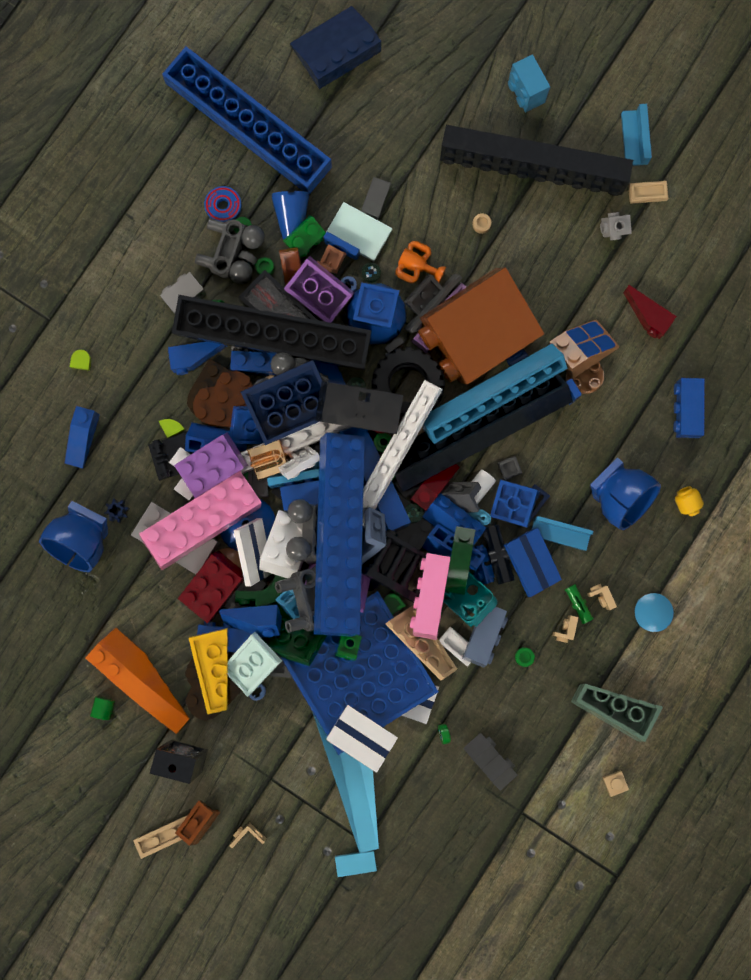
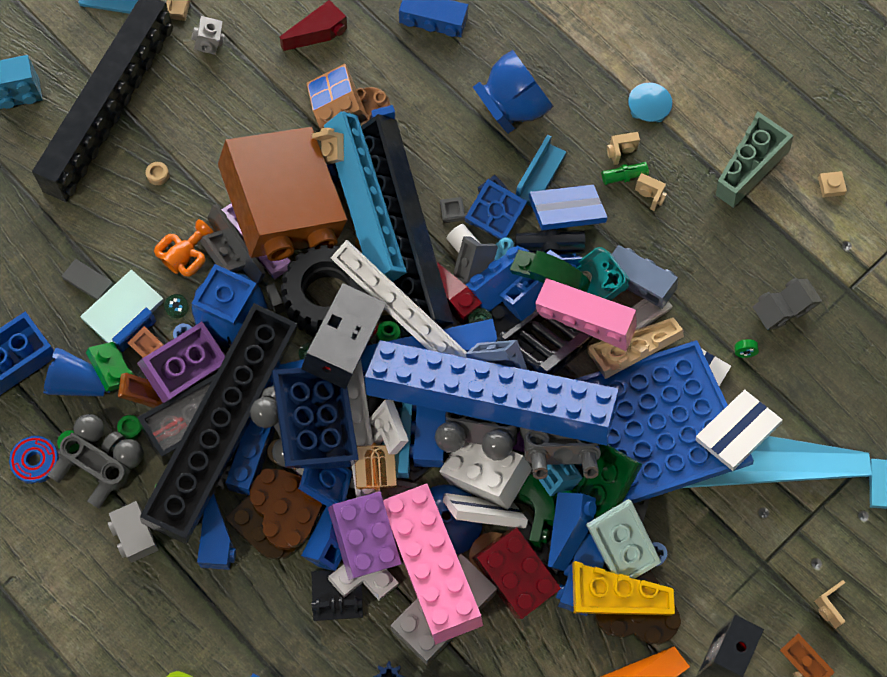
camera: 80 degrees left, 15 degrees down
lime tile [159,419,185,438] -> none
green brick [335,635,362,661] -> none
green tile [384,593,406,615] -> none
green tile [515,647,535,667] -> none
yellow head [675,486,704,516] -> none
none -> tan bracket [312,128,344,165]

